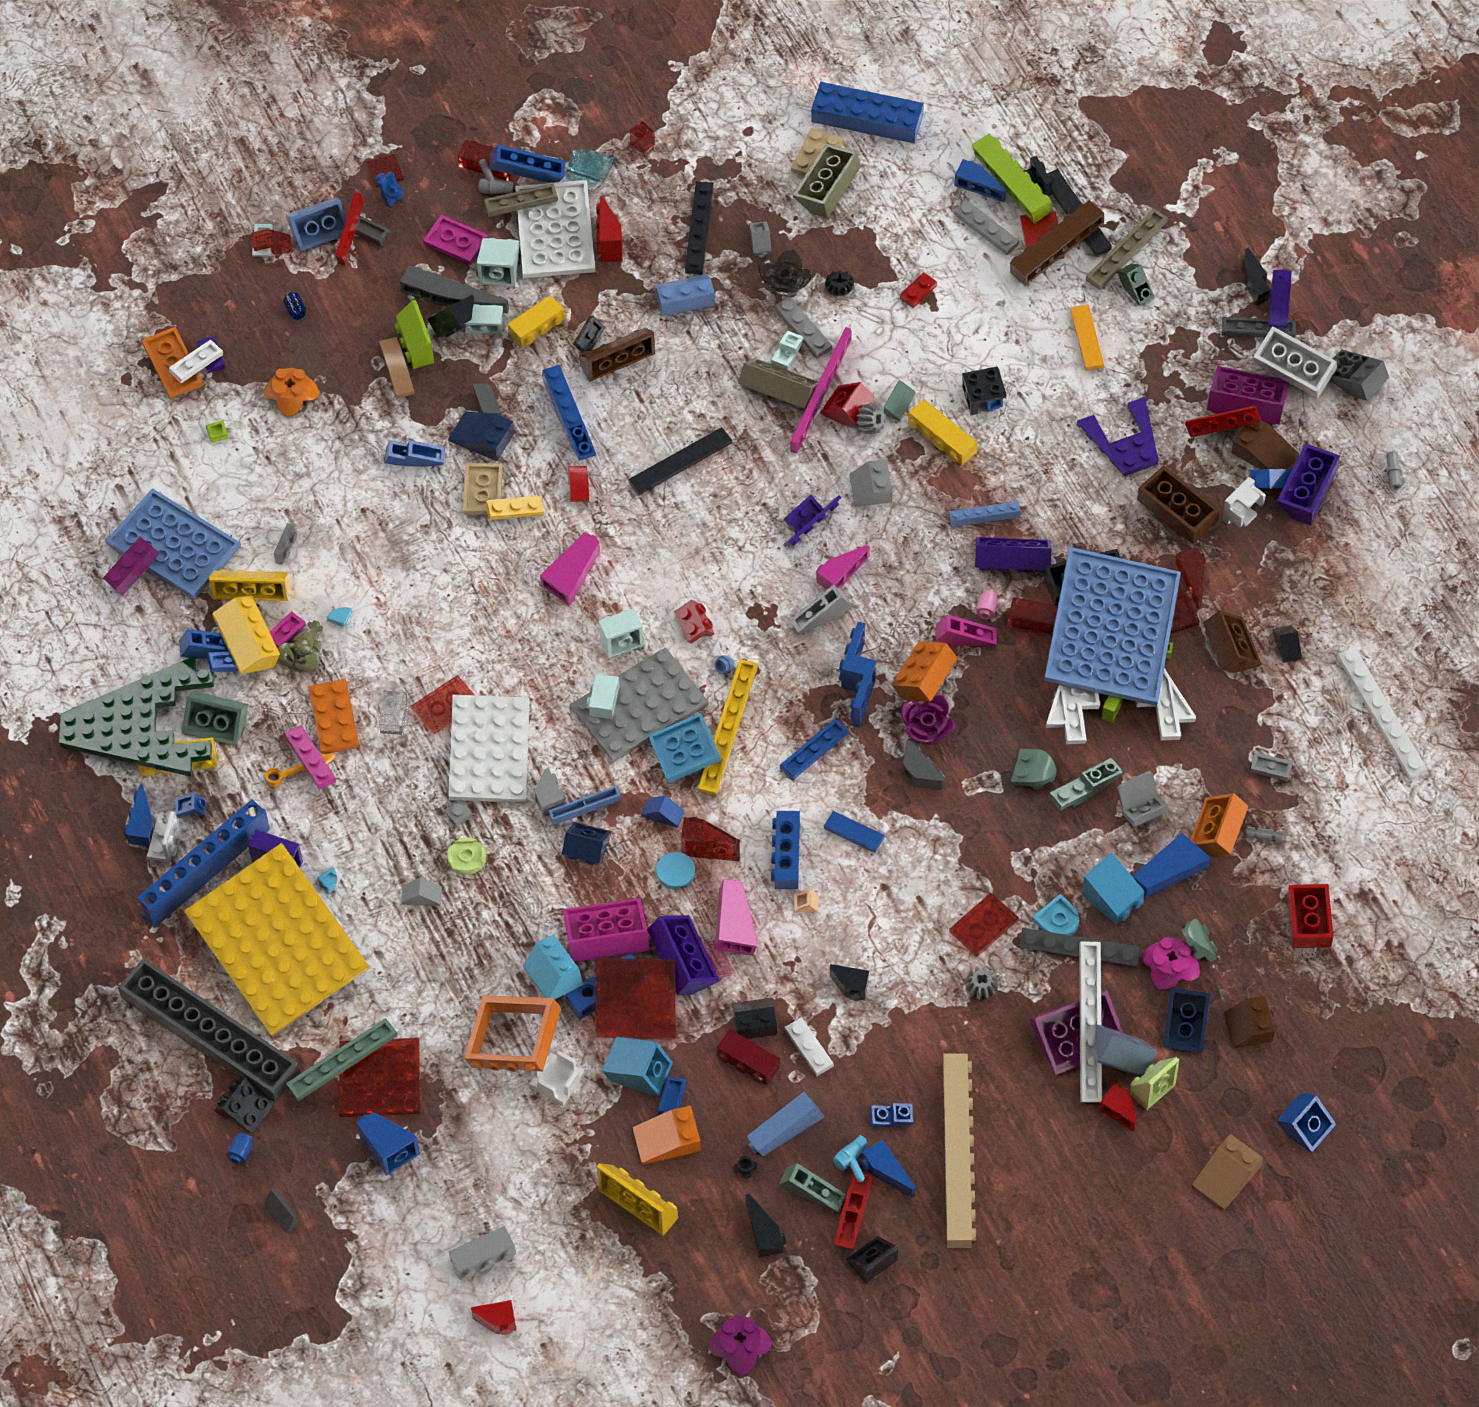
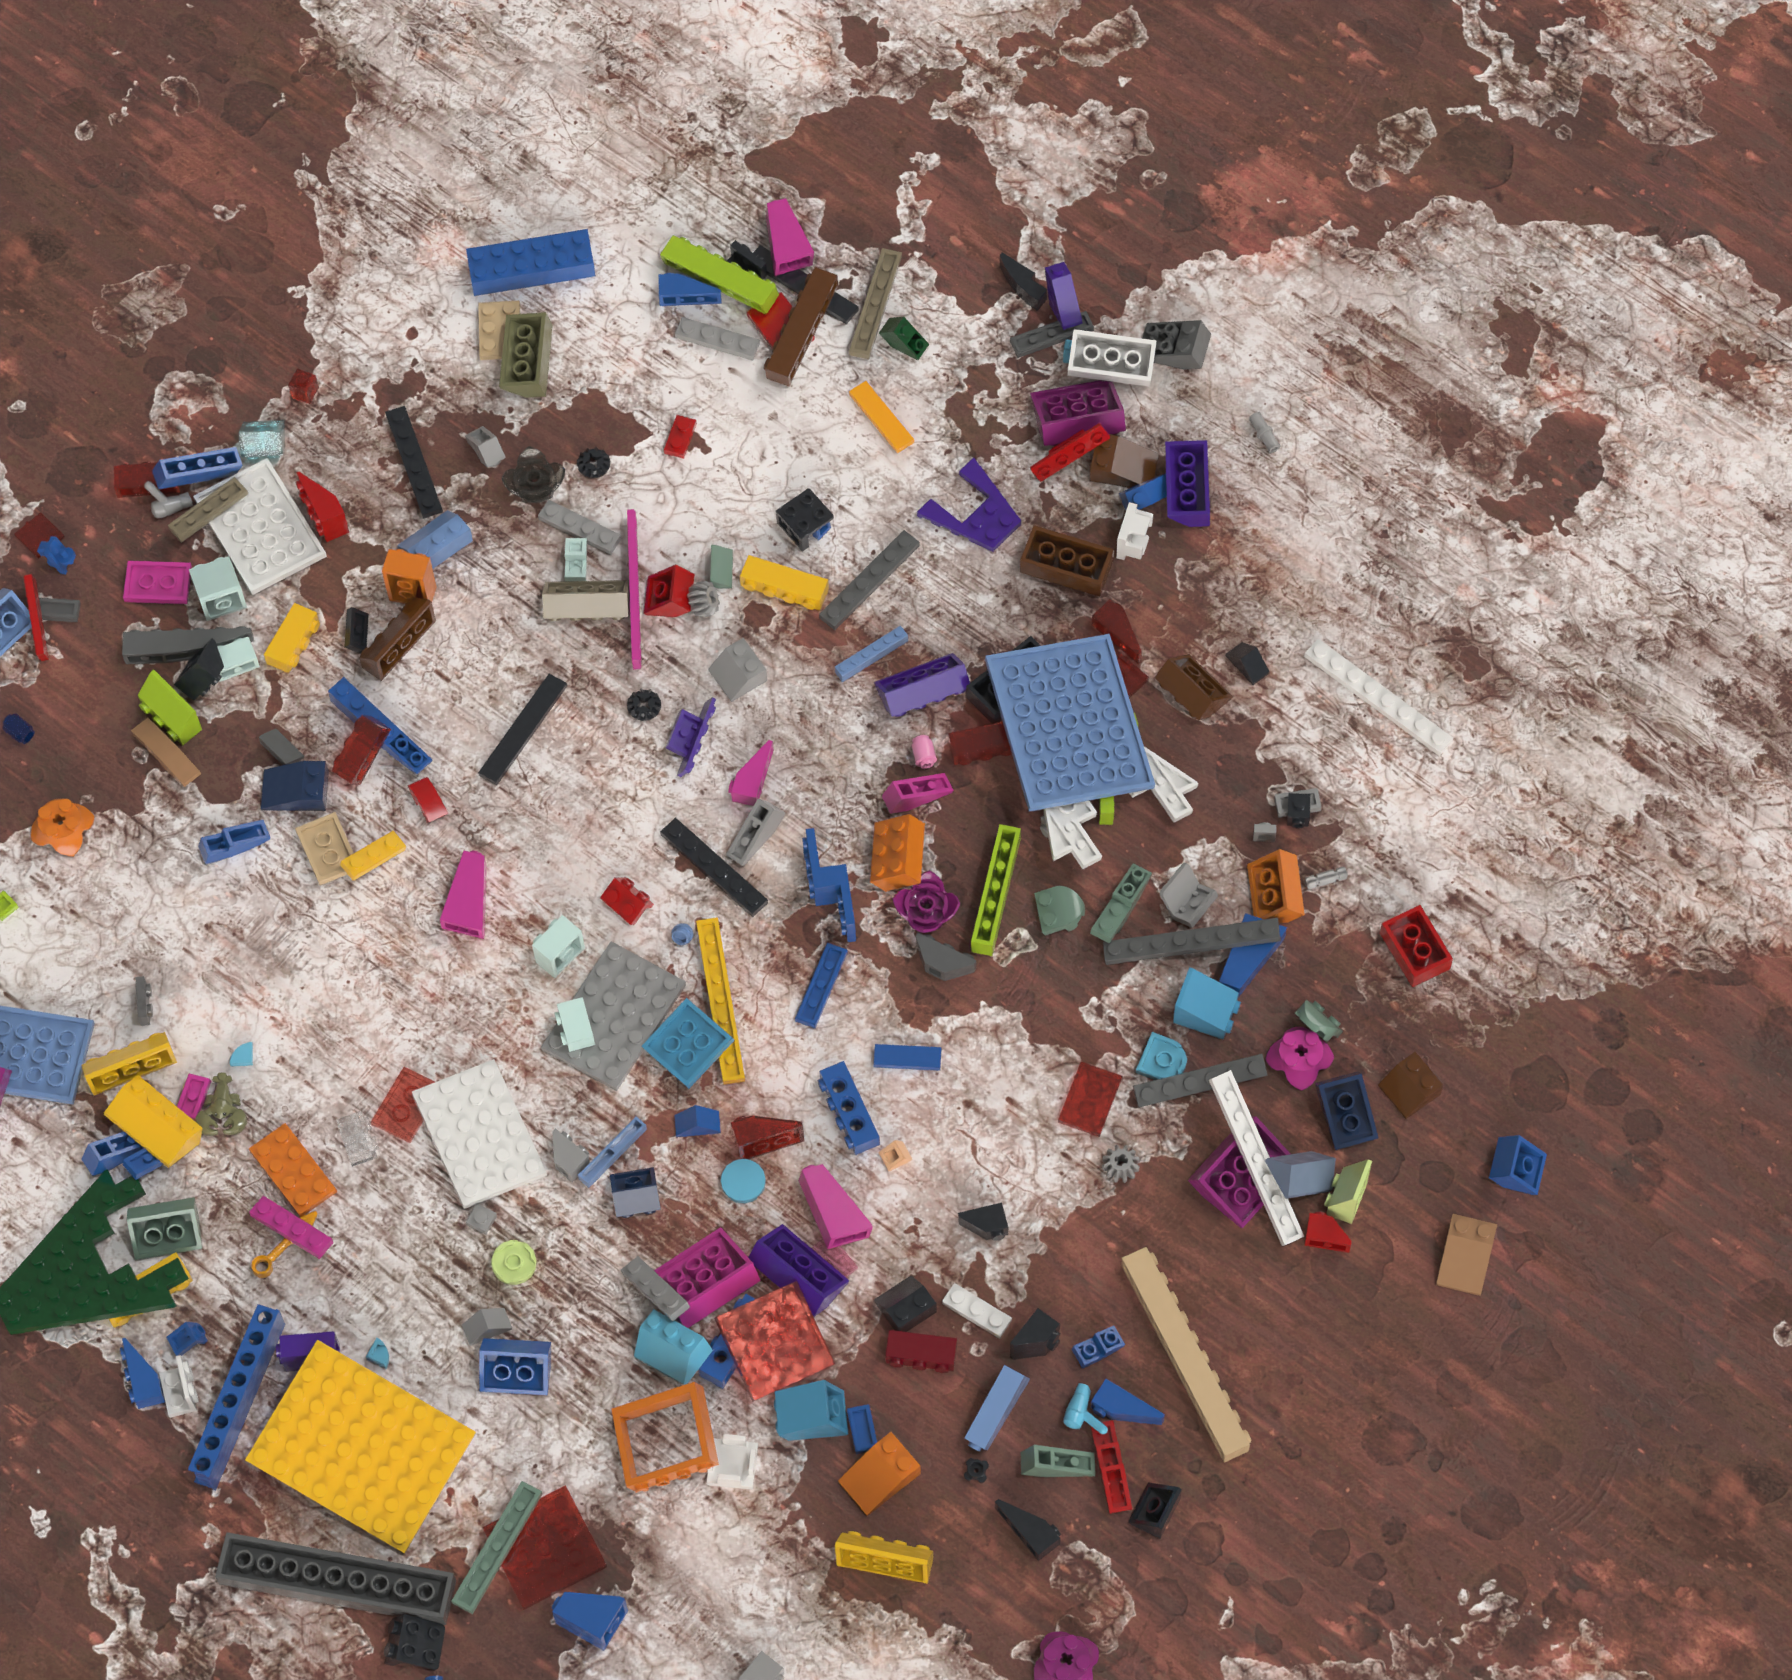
camera: 25 degrees left, 5 degrees up
none -> clear red brick [331,715,391,785]
none -> orange brick [382,549,437,604]
none -> blue slope [479,1338,551,1395]
none -> light grey plate [621,1256,690,1322]
none -> black gear [627,688,661,721]
none -> black plate [660,817,768,917]
none -> dark pink slope [766,198,814,276]
none -> dark grey plate [819,530,920,630]
none -> lime brick [971,824,1021,956]
none -> black slope [1010,1308,1061,1360]
none -> dark grey plate [1103,918,1281,965]
none -> light grey plate [1253,822,1276,842]
none -> black bracket [1287,793,1310,828]

